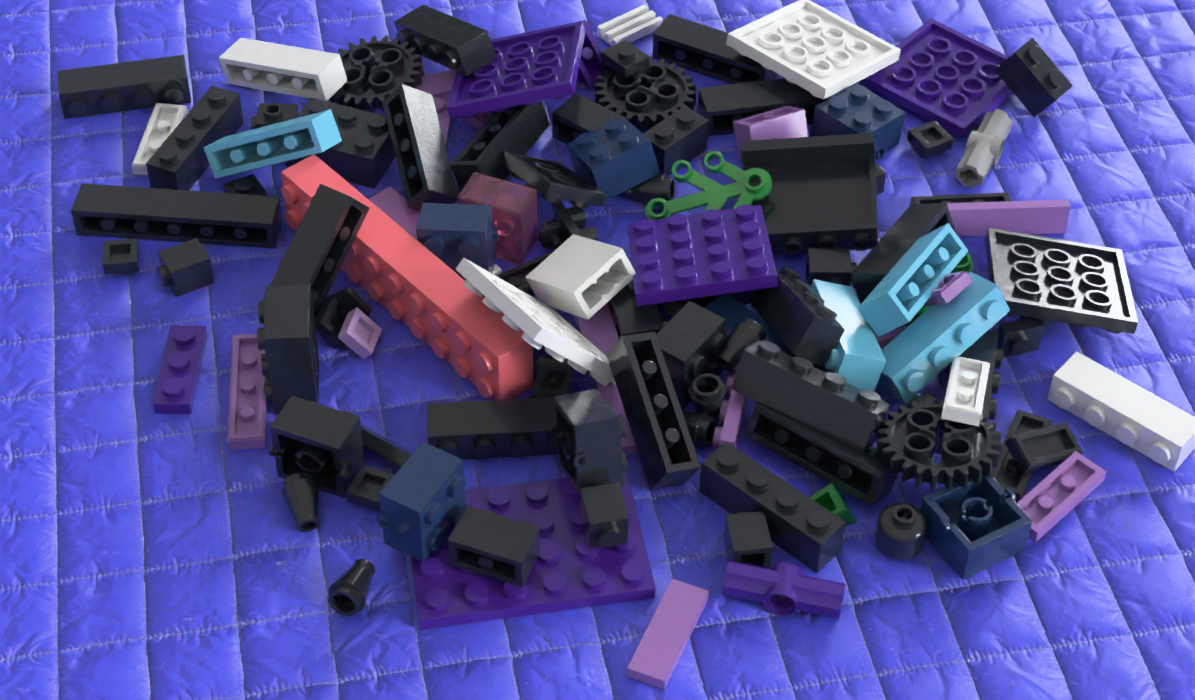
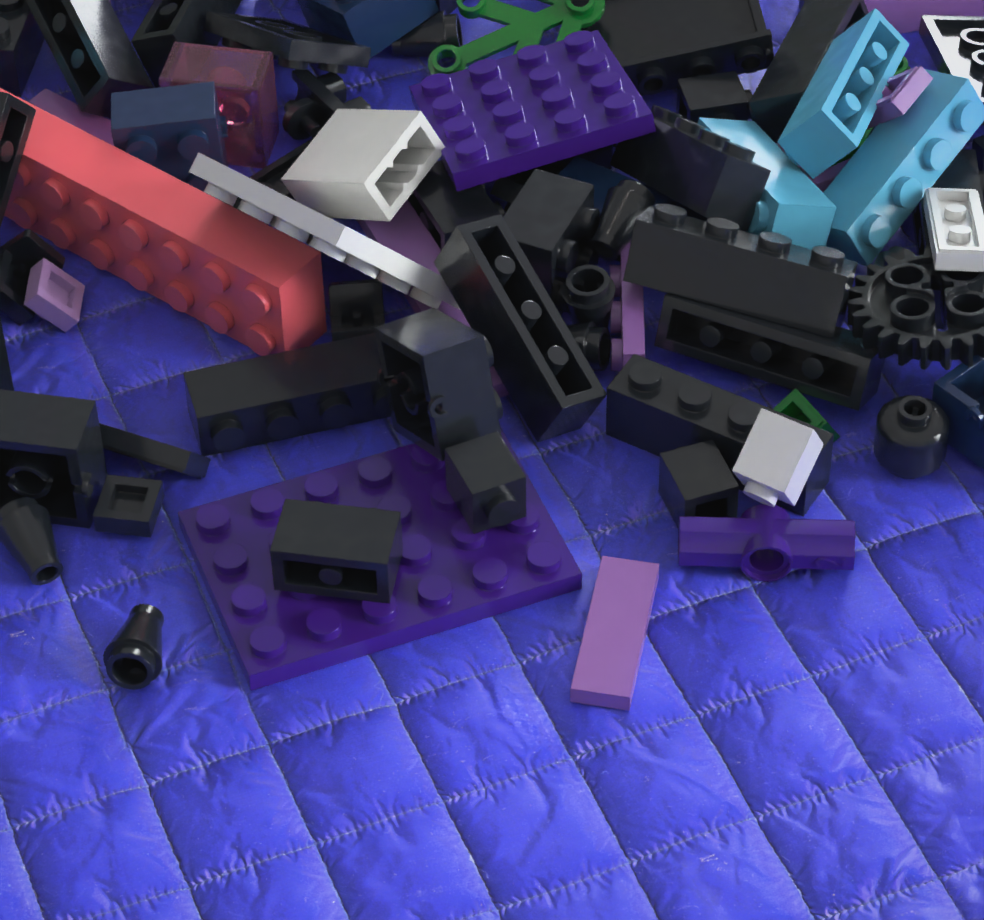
camera: 10 degrees left, 0 degrees up
dark blue brick [376,442,467,562] -> none
none -> white brick [732,408,824,507]

